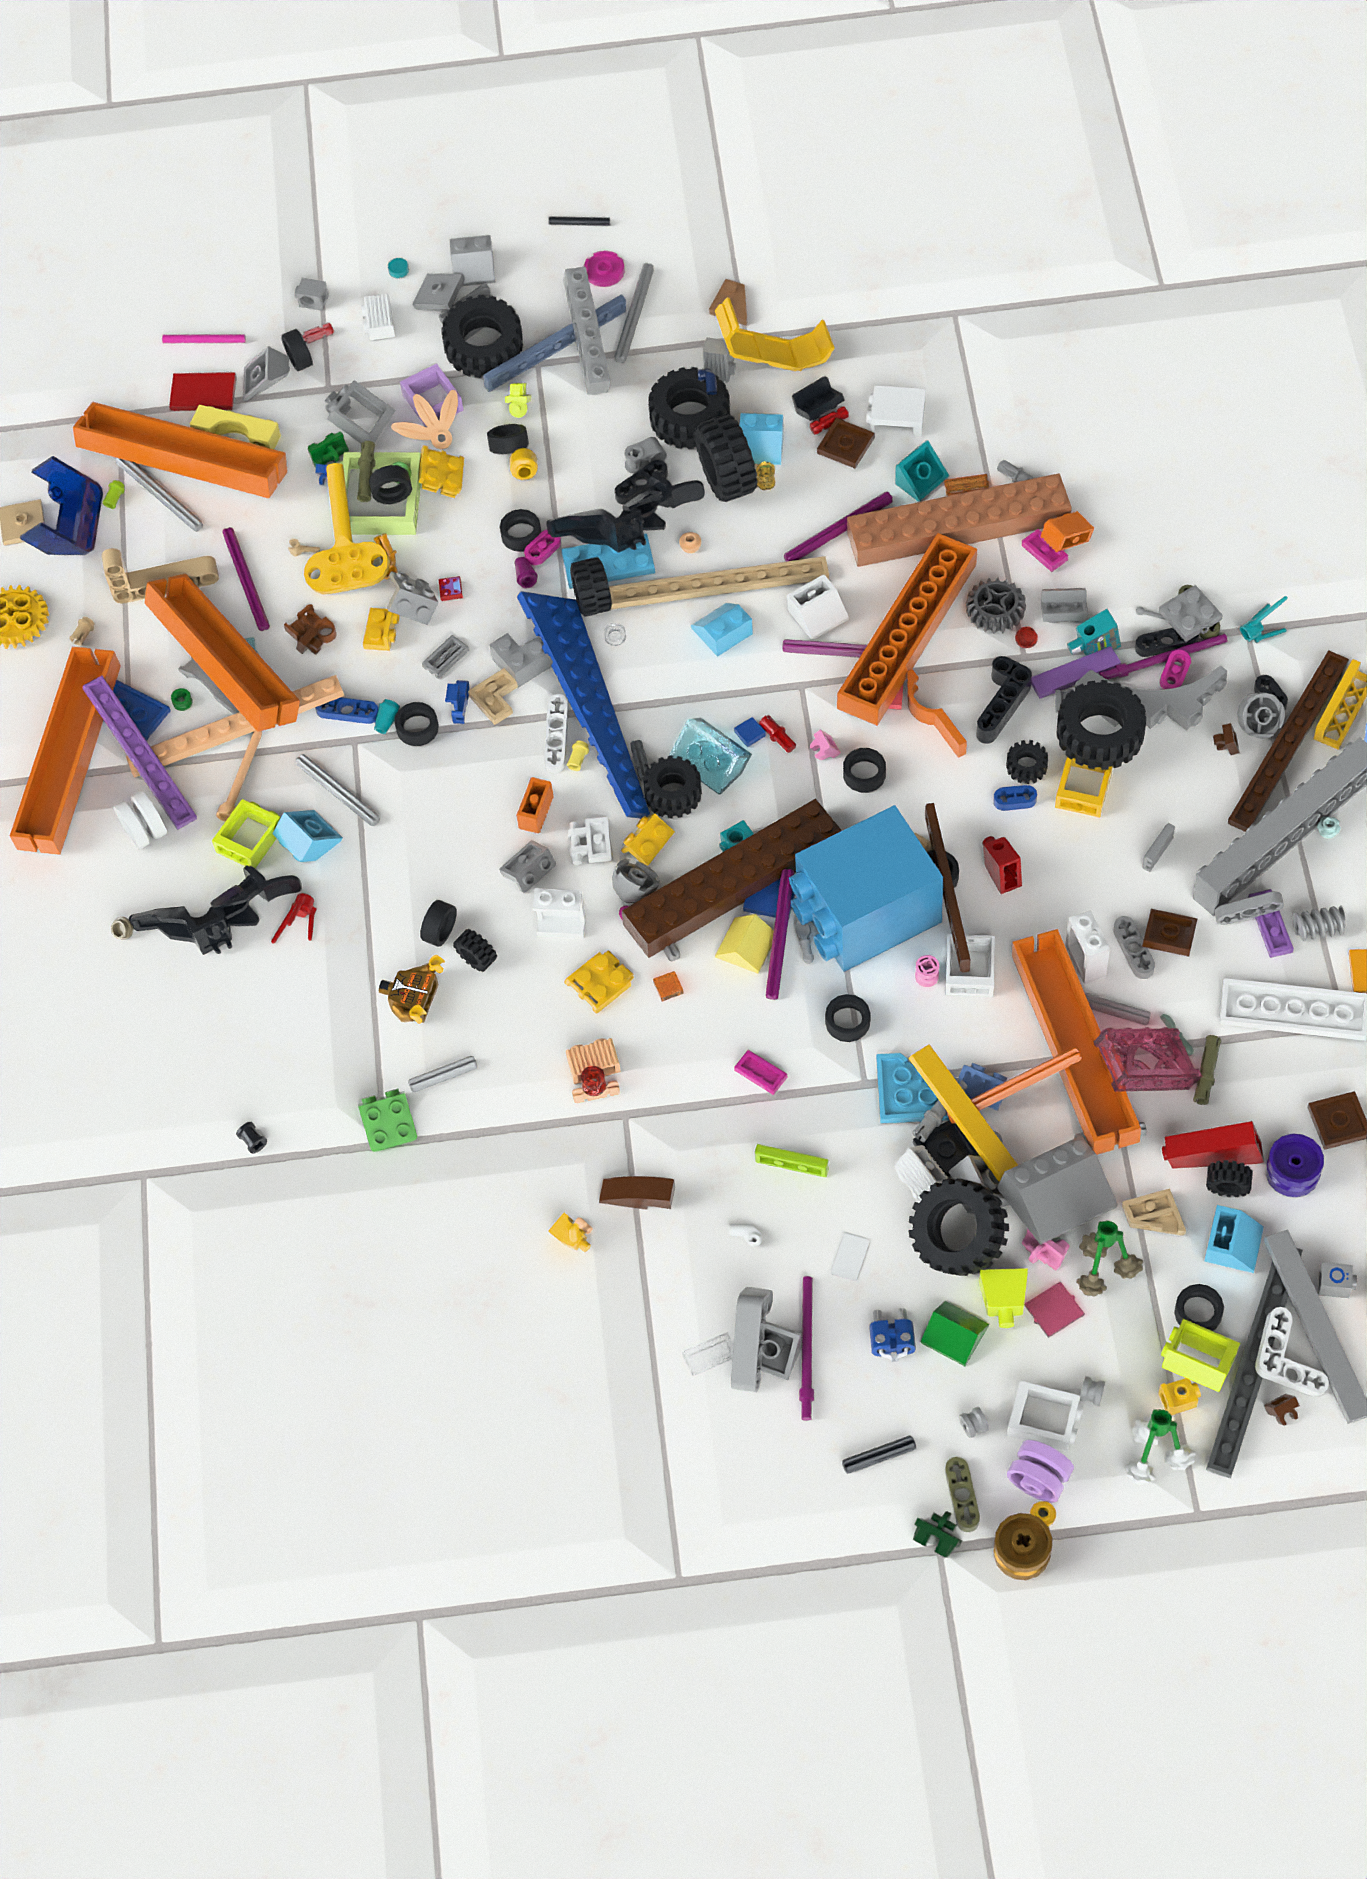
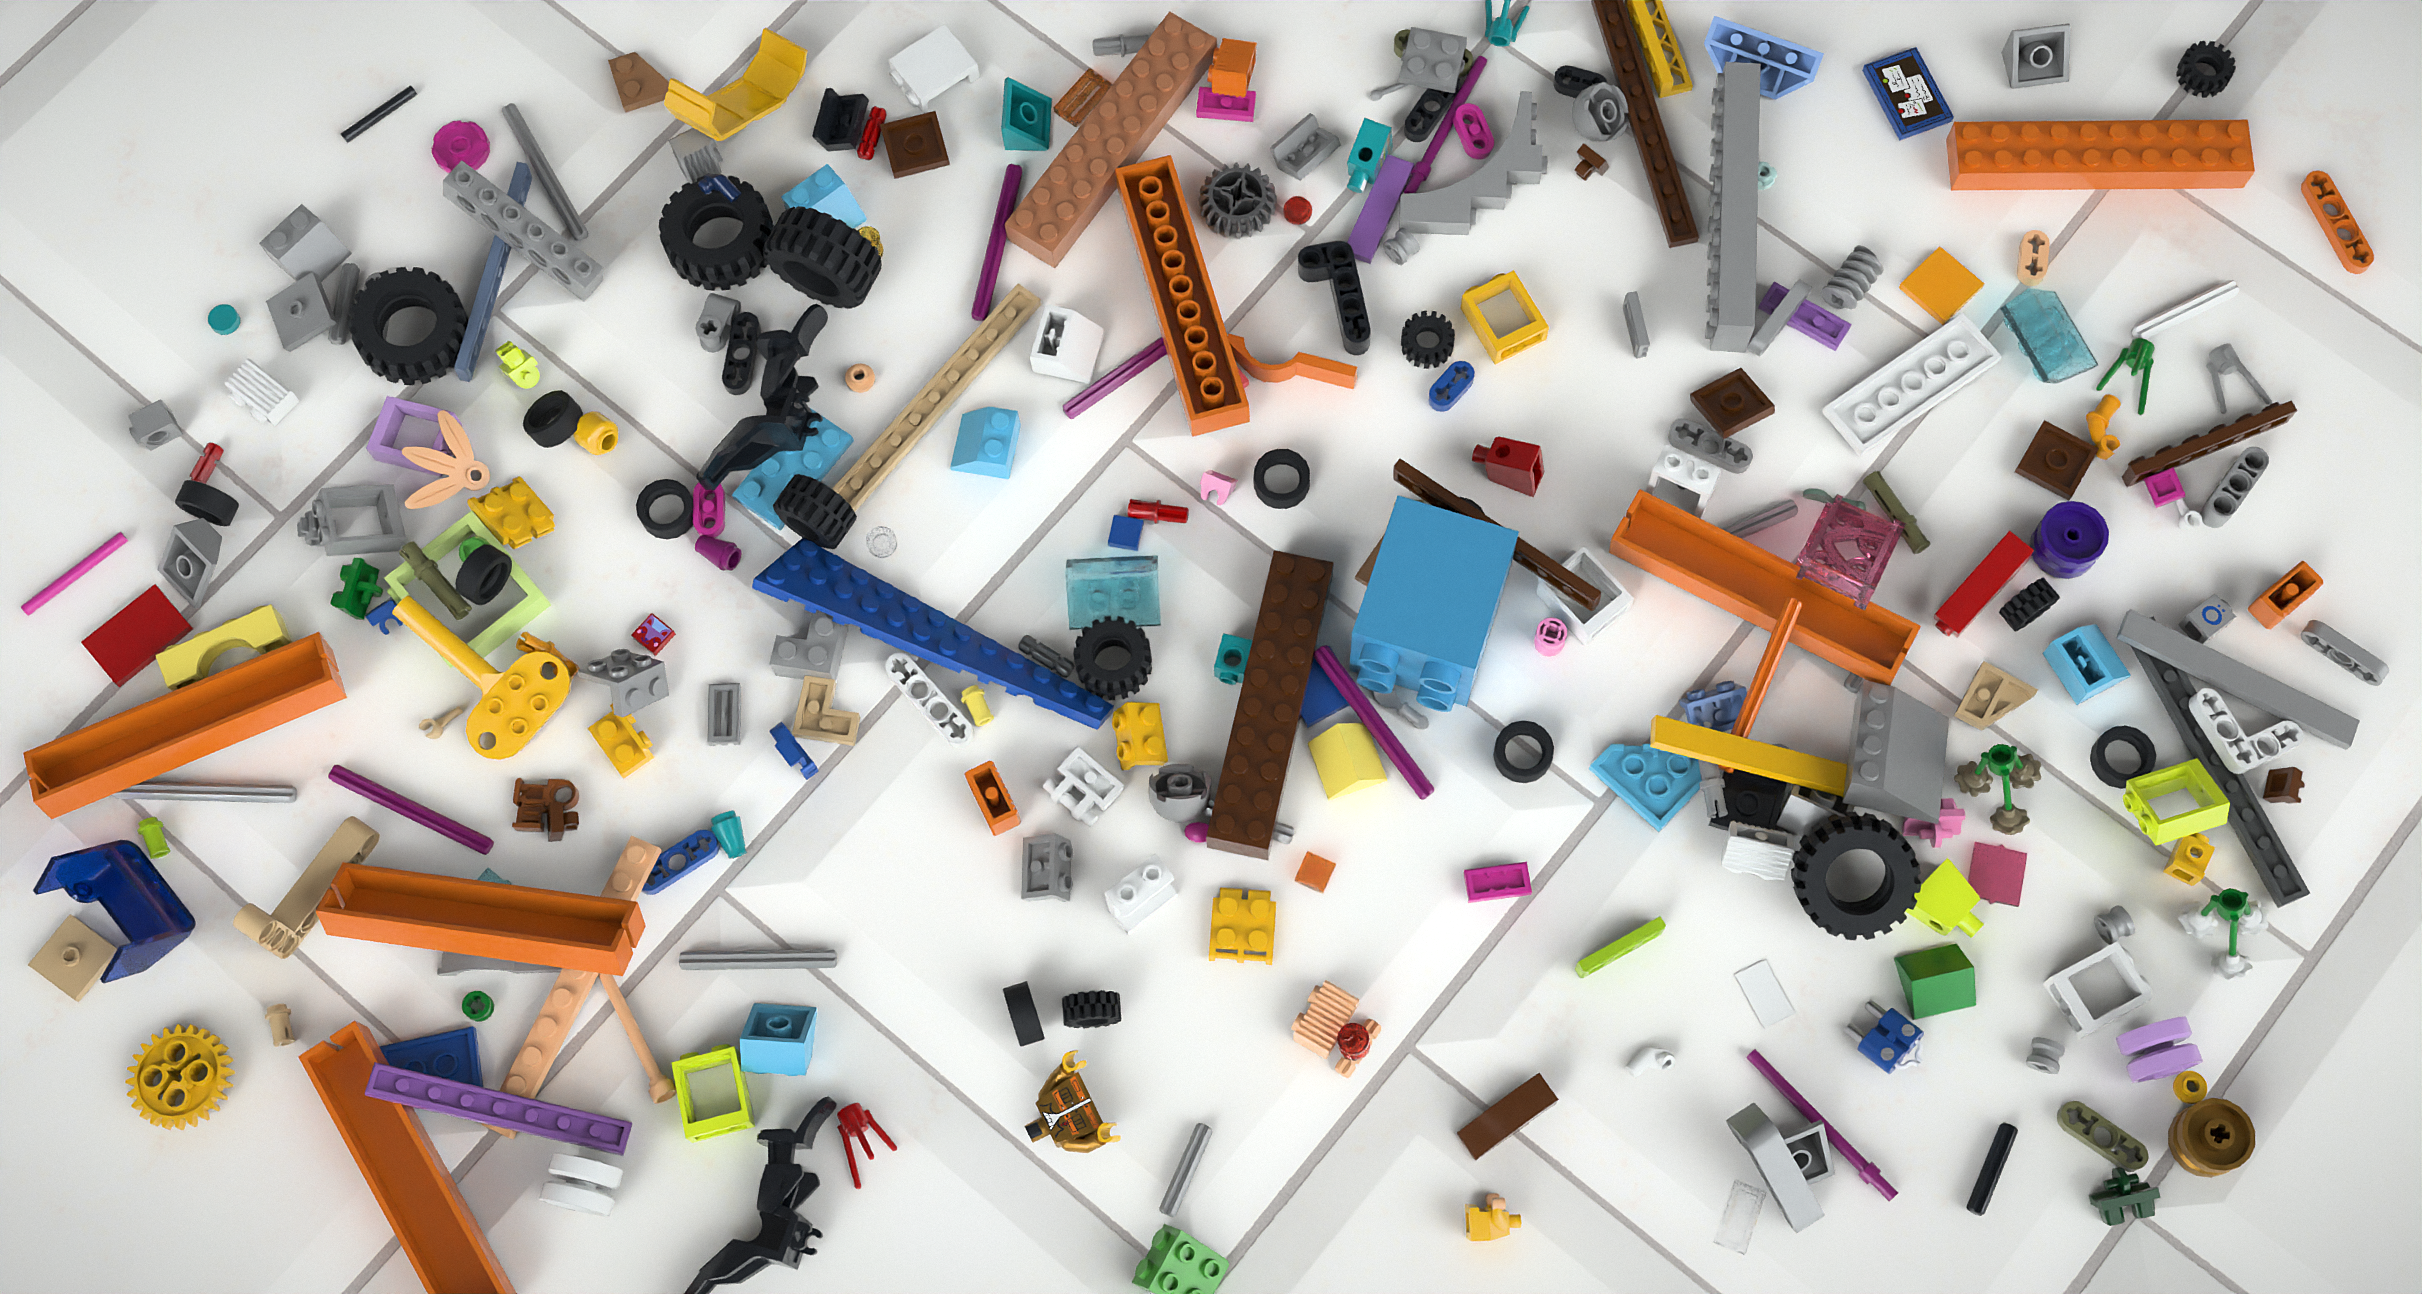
camera: 45 degrees left, 10 degrees up
black tyre [395,702,439,746] -> none
black tyre [1056,680,1147,770] -> none

